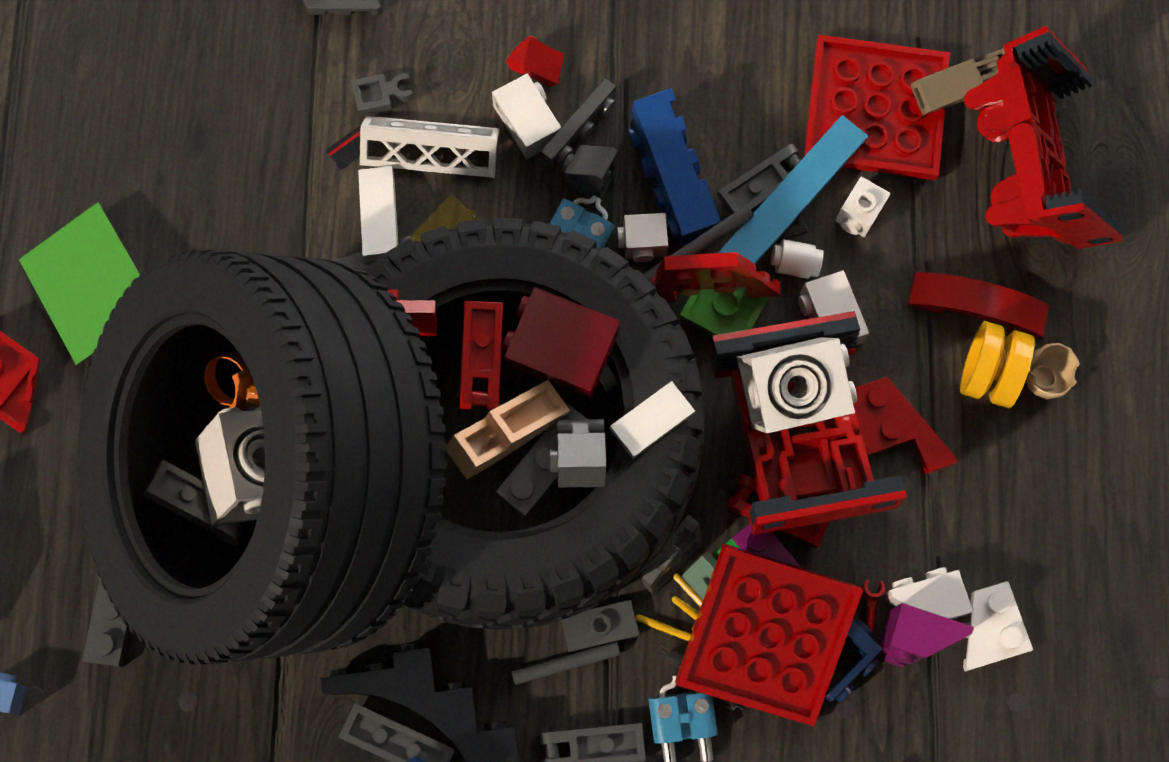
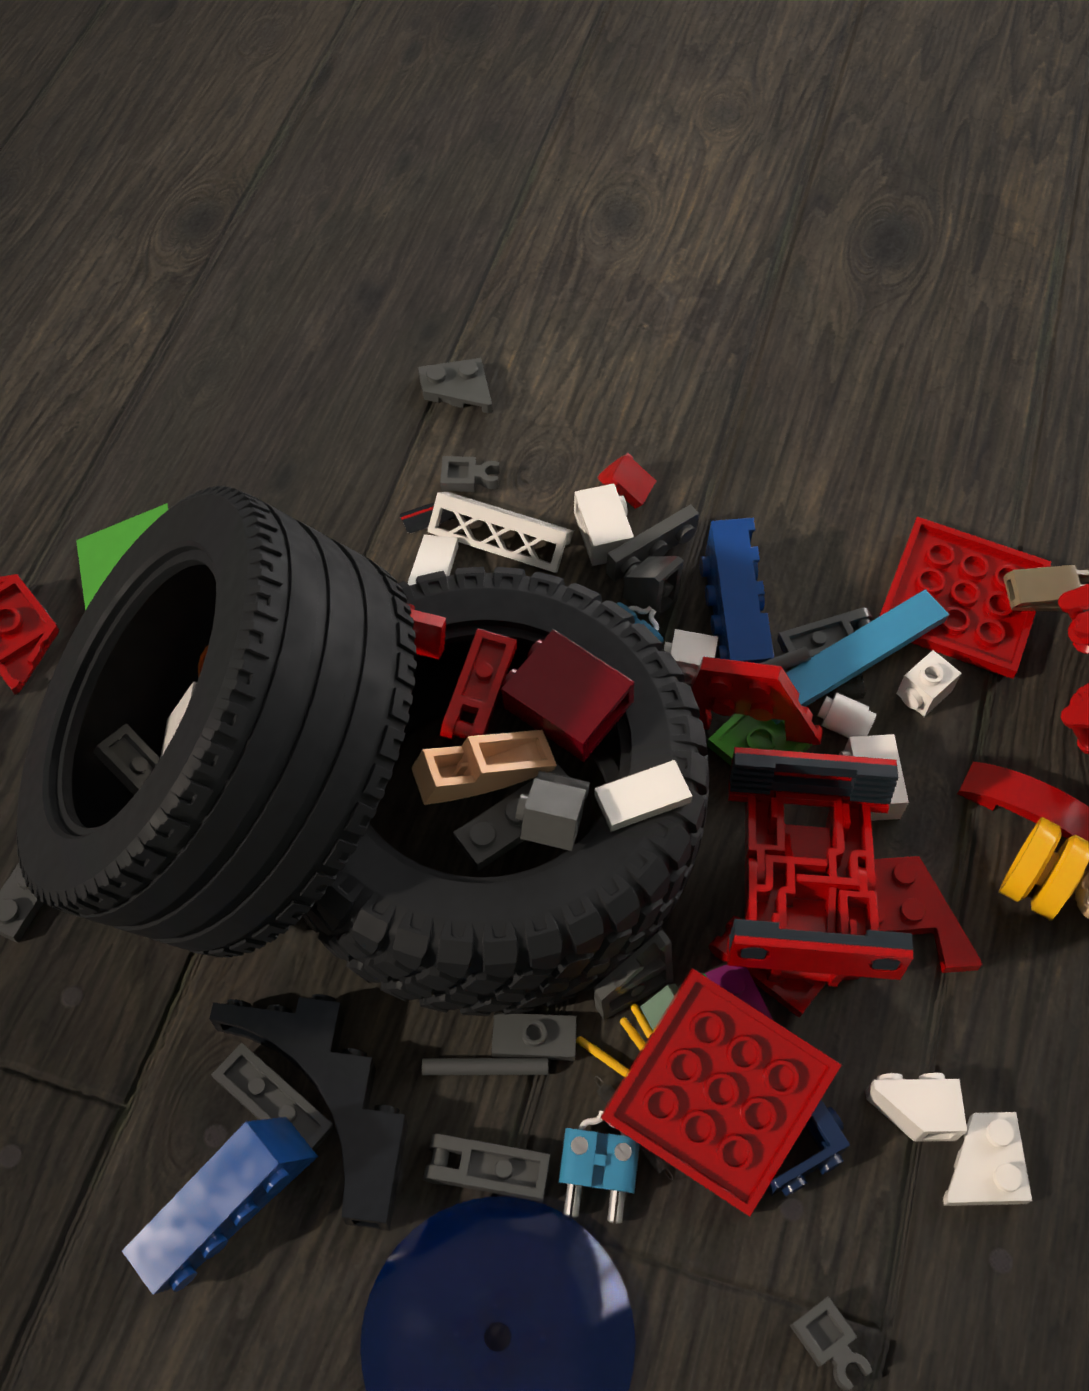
camera: 20 degrees right, 15 degrees down
white brick [737,337,857,433] -> none
red hand [861,579,885,631] -> none
magenta slope [878,603,974,668] -> none

